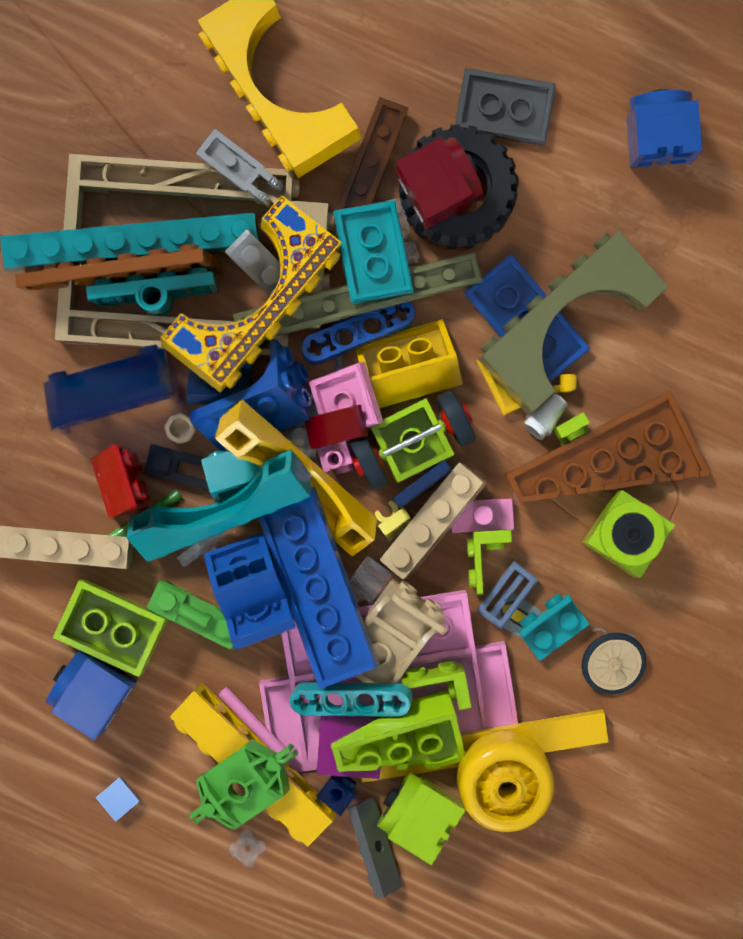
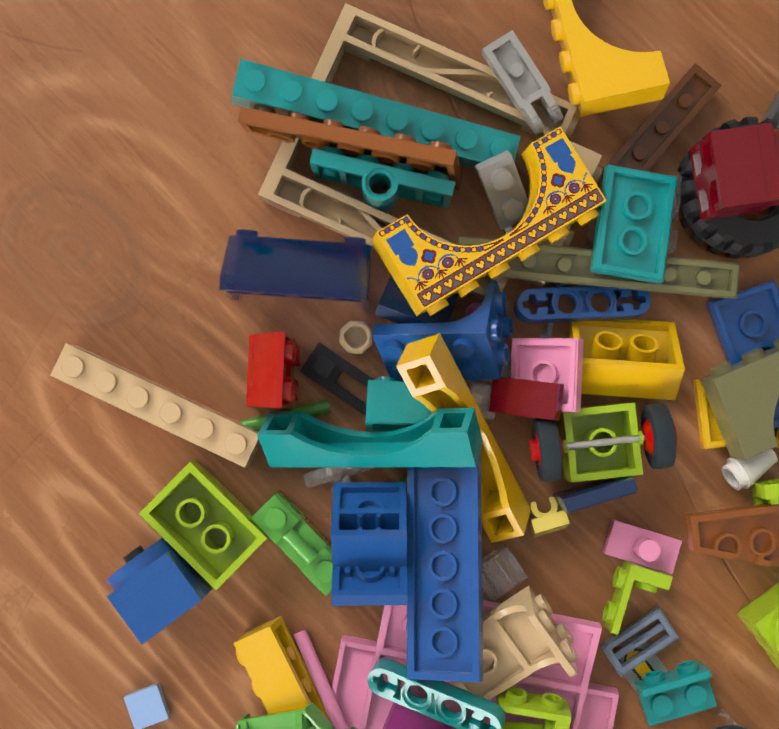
camera: 20 degrees right, 0 degrees up
bright pink plate [317,440,356,476] -> none
tan brick [380,462,487,580] -> none

